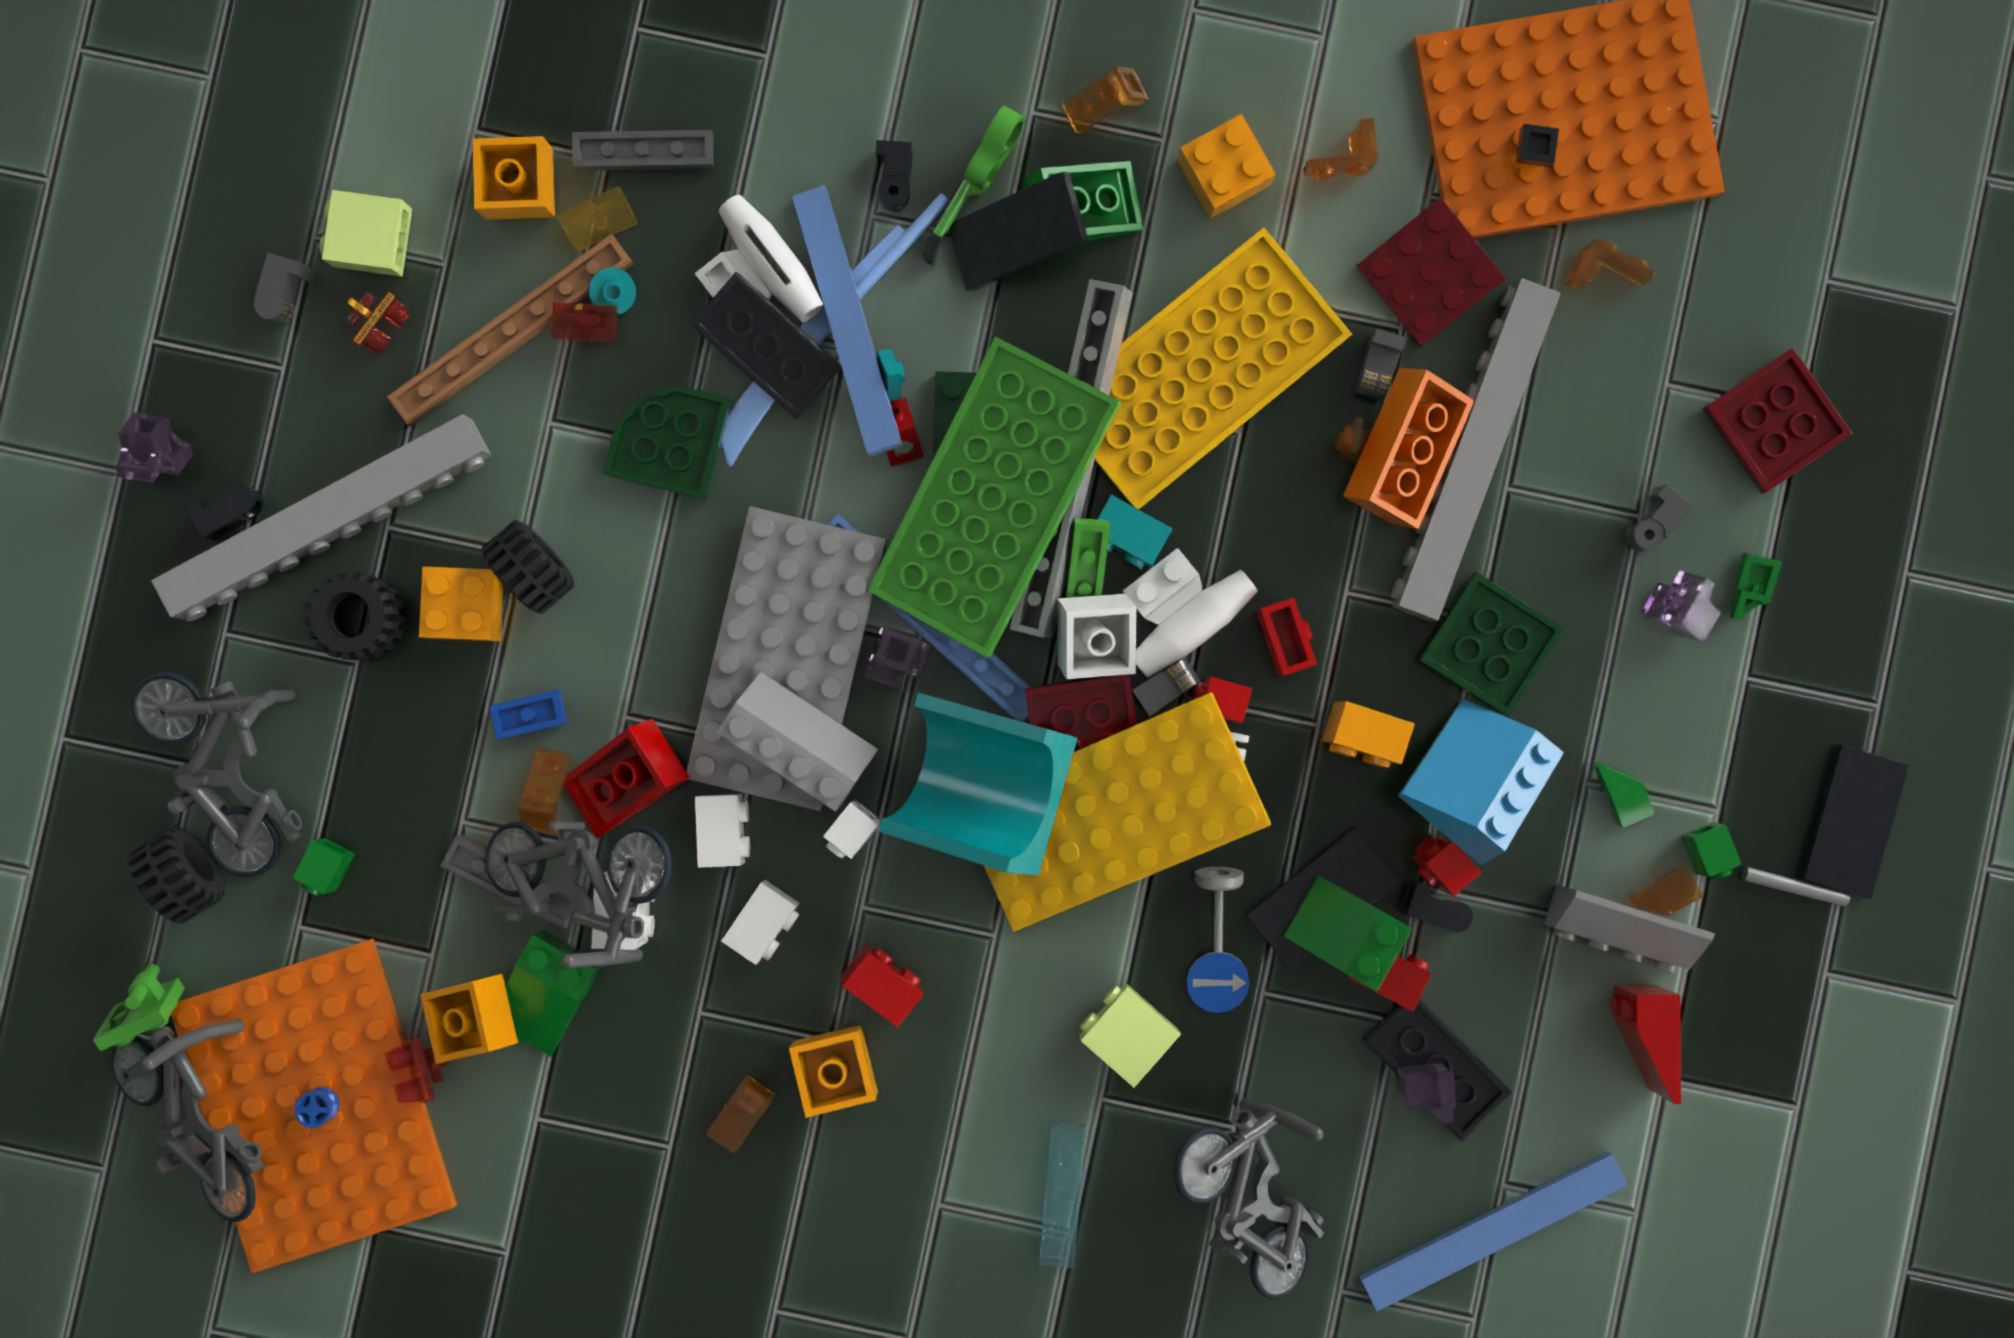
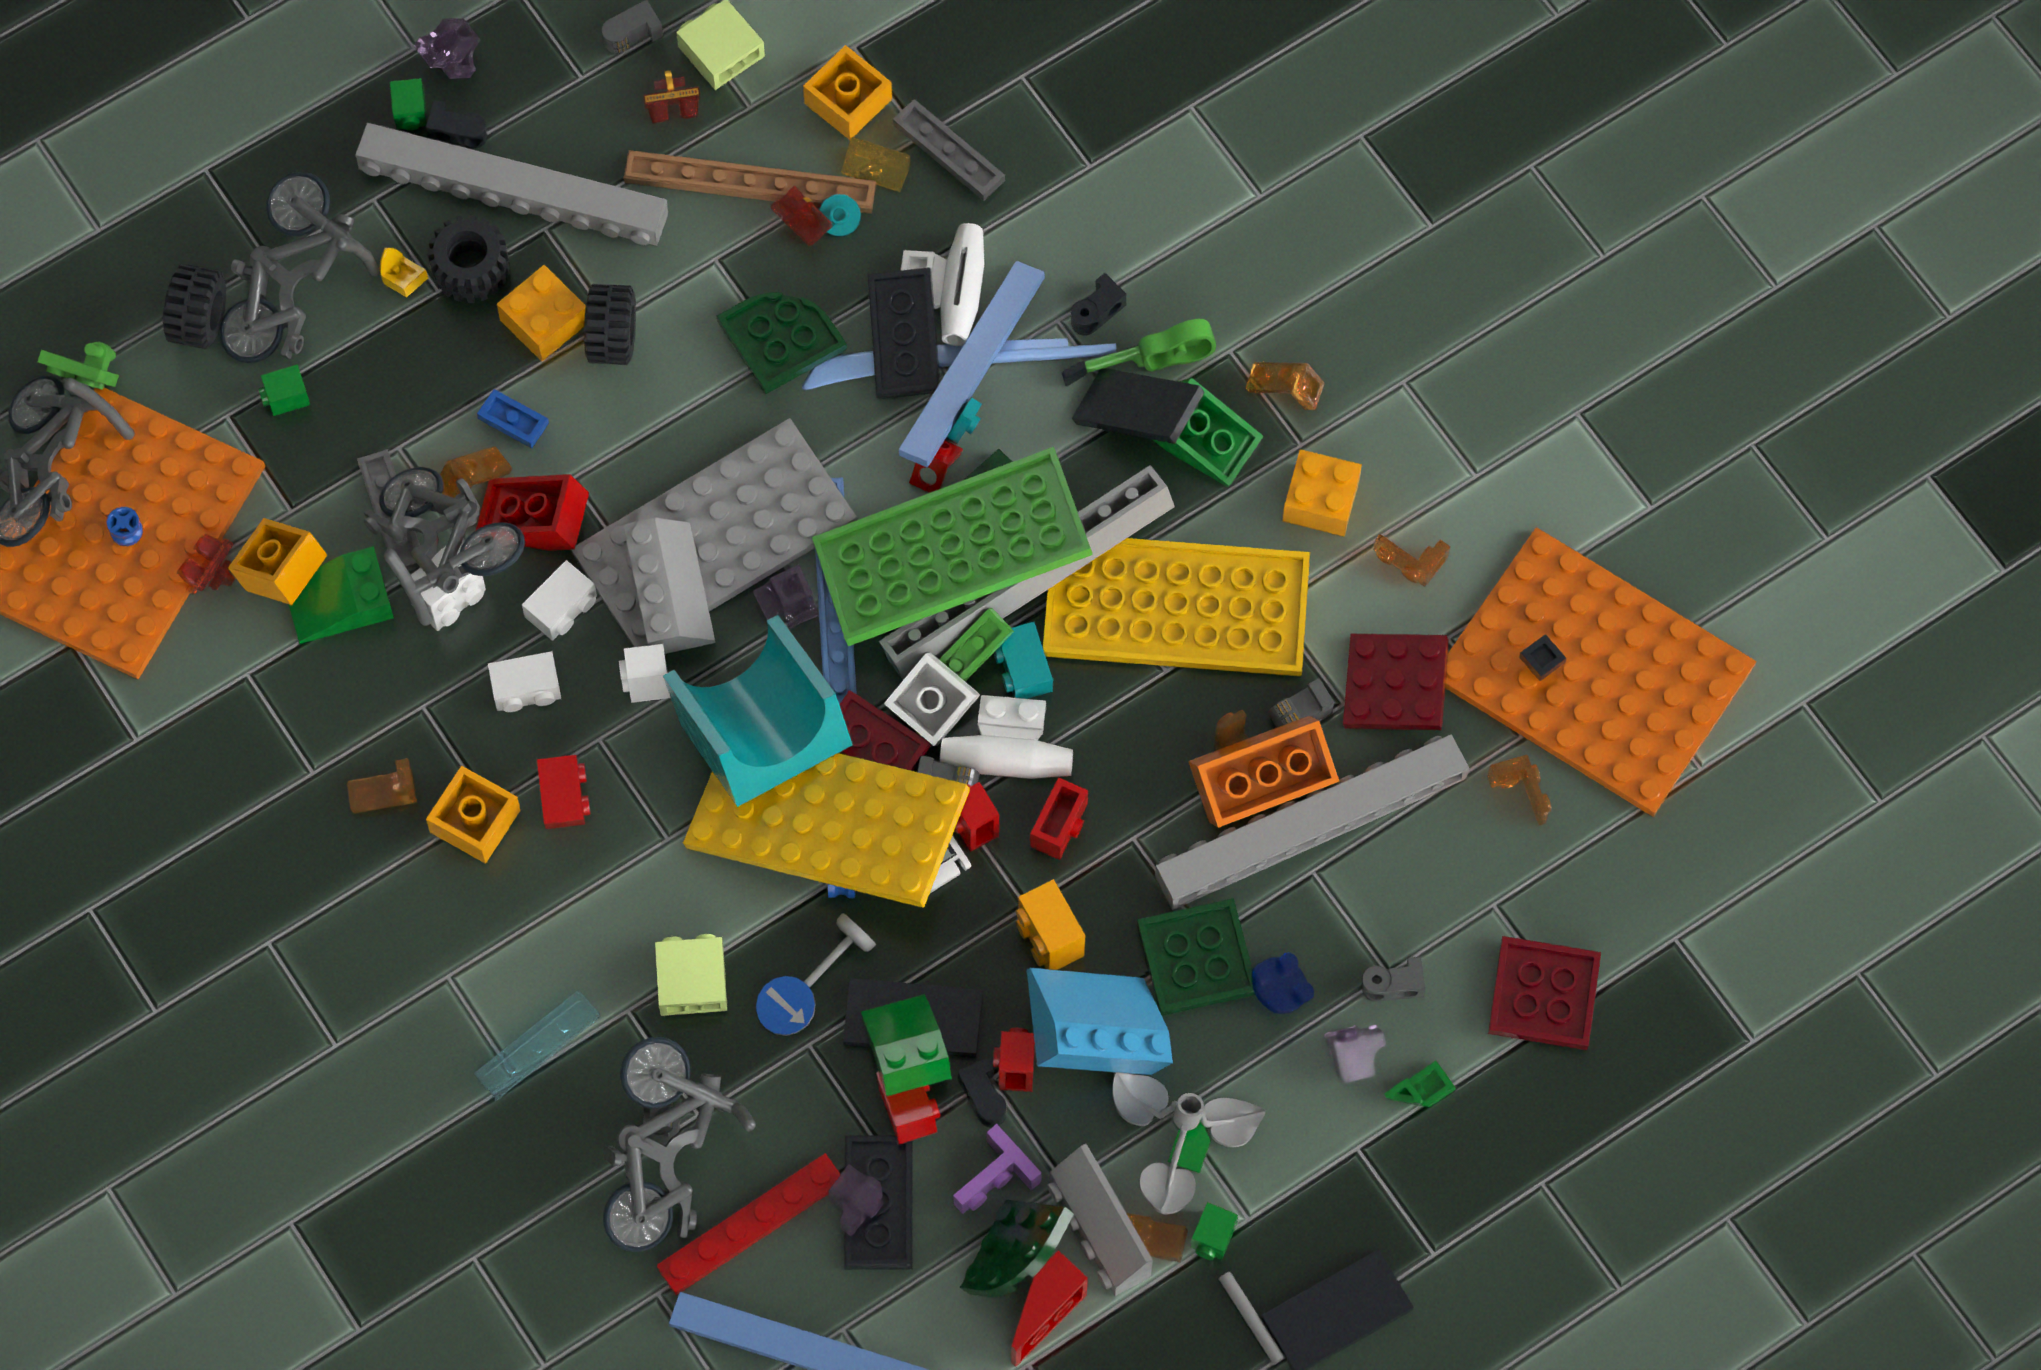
camera: 45 degrees right, 20 degrees down
none -> yellow plate [379,248,429,297]
none -> green brick [390,78,427,130]
none -> red plate [656,1153,845,1296]
none -> medium lavender bracket [953,1124,1042,1214]
none -> dark green plate [960,1199,1074,1298]
none -> light grey plant [1112,1072,1266,1214]
none -> clear blue piece [1252,953,1314,1014]

